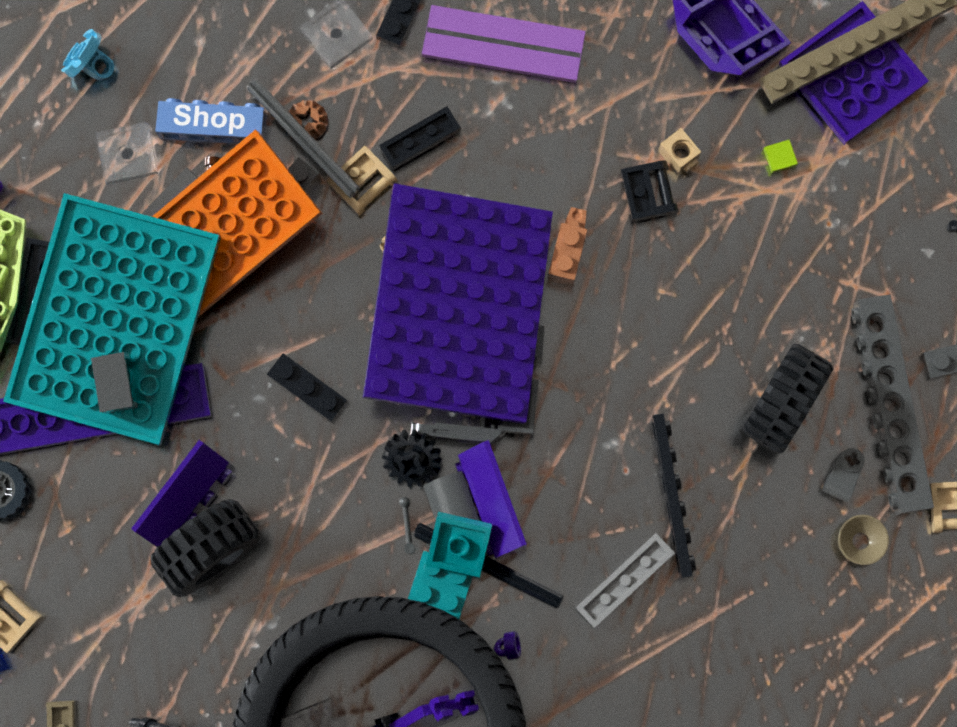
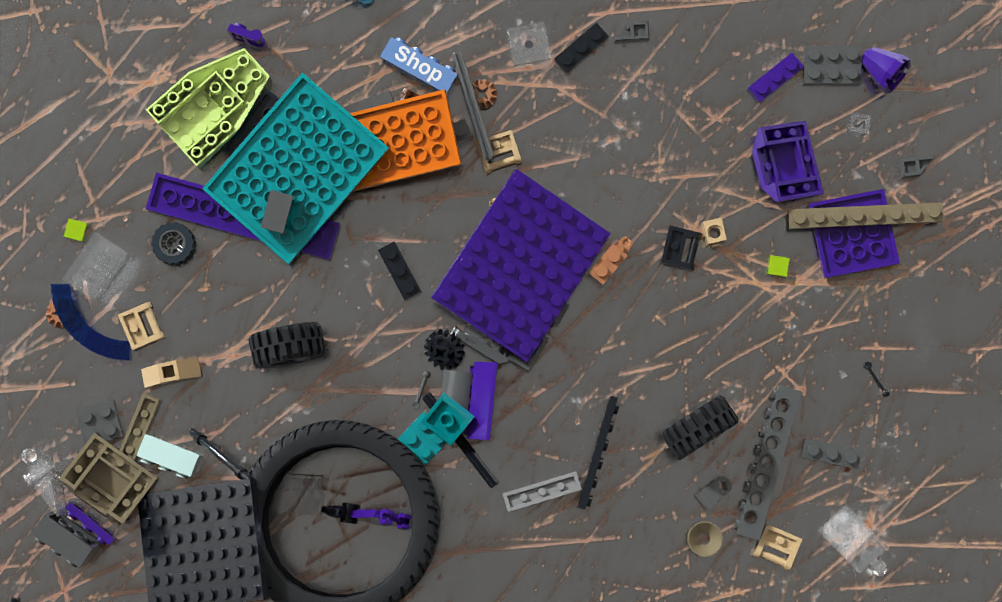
camera: 20 degrees right, 5 degrees up
clear tile [96,122,158,185] -> none
dark purple slope [131,440,233,547] -> none
black plate [379,106,461,170] -> none
medium lavender tile [422,5,586,83] -> none
dark purple tile [494,631,521,660] -> none
none -> tan slope [141,358,202,388]

